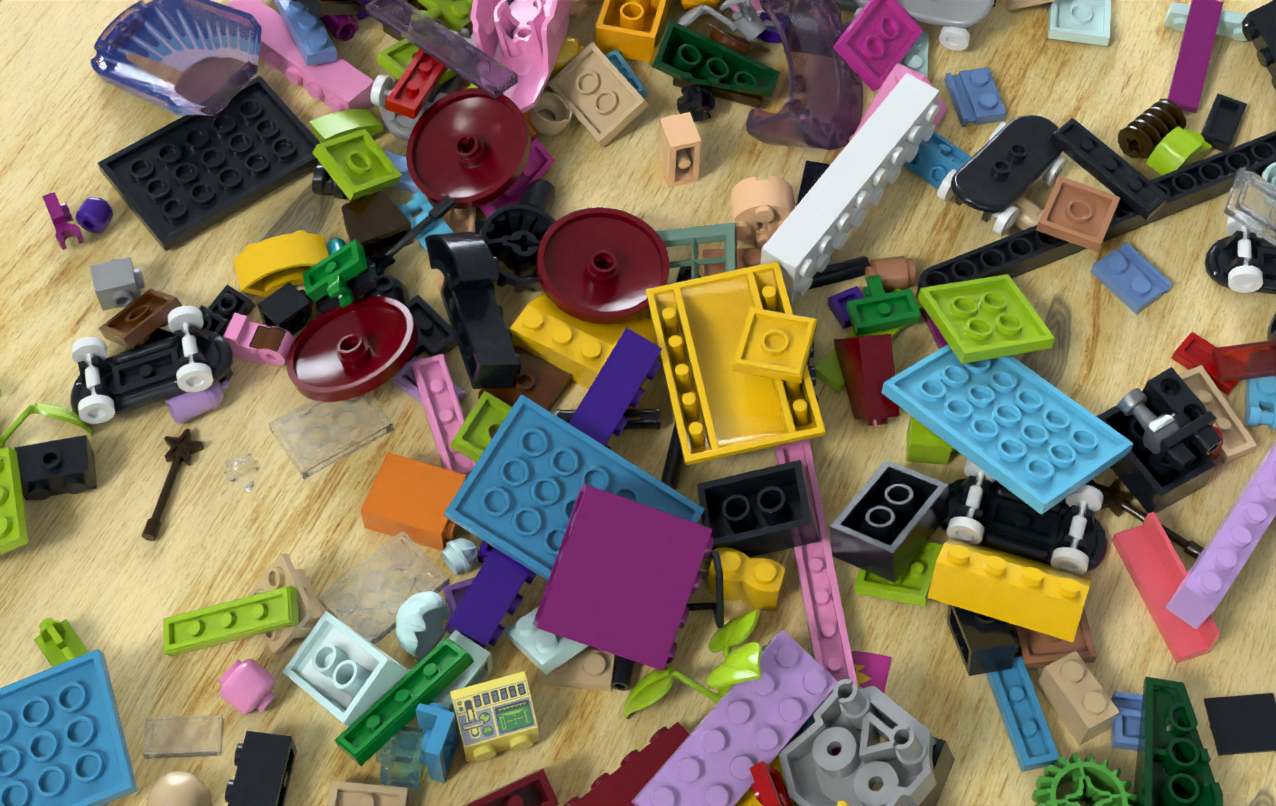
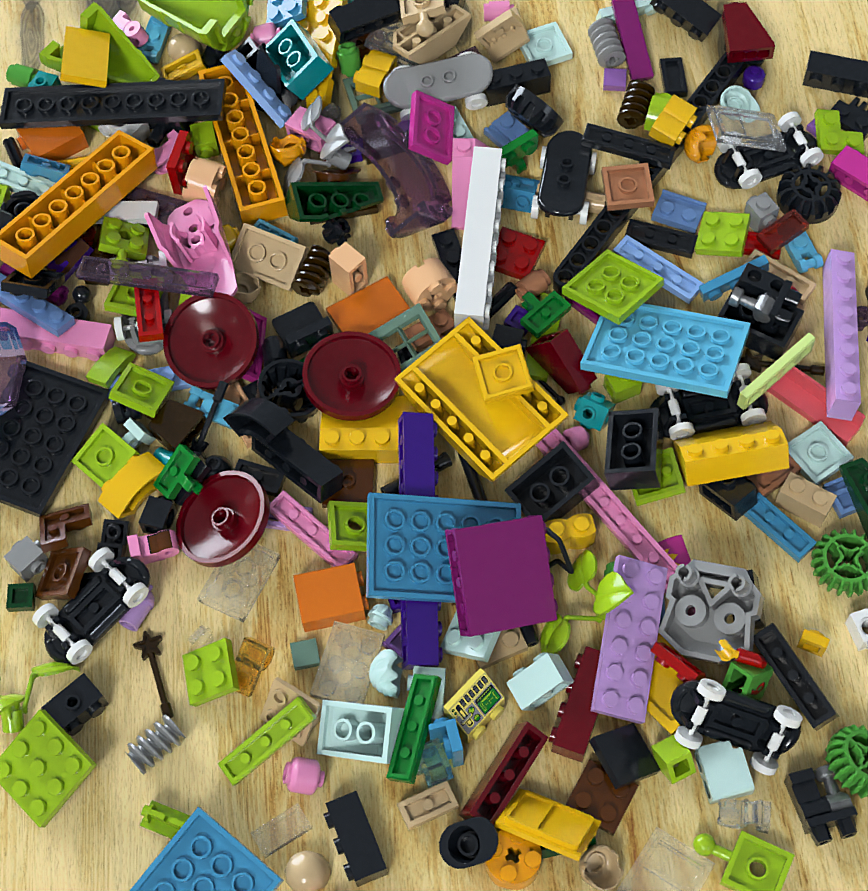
camera: 25 degrees left, 5 degrees up
none -> dark green plate [6,583,36,612]
none -> reddish brown plate [39,503,93,553]
none -> black plate [65,285,91,321]
none -> lime plate [71,423,140,488]
none -> light aqua tile [122,418,156,449]
none -> light grey piece [126,715,185,774]
none -> lime plate [182,638,239,707]
none -> clear yellow plate [235,637,275,697]
none -> black bracket [272,302,334,358]
none -> sand green tile [290,638,321,671]
none -> dark brown piece [291,245,331,297]
none -> orange tile [326,276,410,334]
none -> black brick [482,58,551,107]
none -> black brick [492,324,528,354]
none -> red plate [494,226,546,280]
none -> green plate [501,129,538,175]
none -> black gear [505,84,564,138]
none -> light aqua brick [506,652,574,711]
none -> black hinge [537,380,566,405]
none -> bright pink piece [562,426,590,452]
none -> teal brick [573,392,616,431]
none -> light grey piece [588,18,626,68]
none -> medium lavender tile [603,68,627,91]
none -> light blue plate [613,235,704,304]
none -> black tile [624,219,698,259]
none -> yellow brick [648,94,697,146]
none -> light orange hair [684,124,719,164]
none -> lime plate [695,211,751,257]
none -> dark azure plate [699,255,769,302]
none -> yellowish green tile [737,333,815,410]
none -> light grey brick [744,192,780,233]
none -> light aqua plate [788,421,854,485]

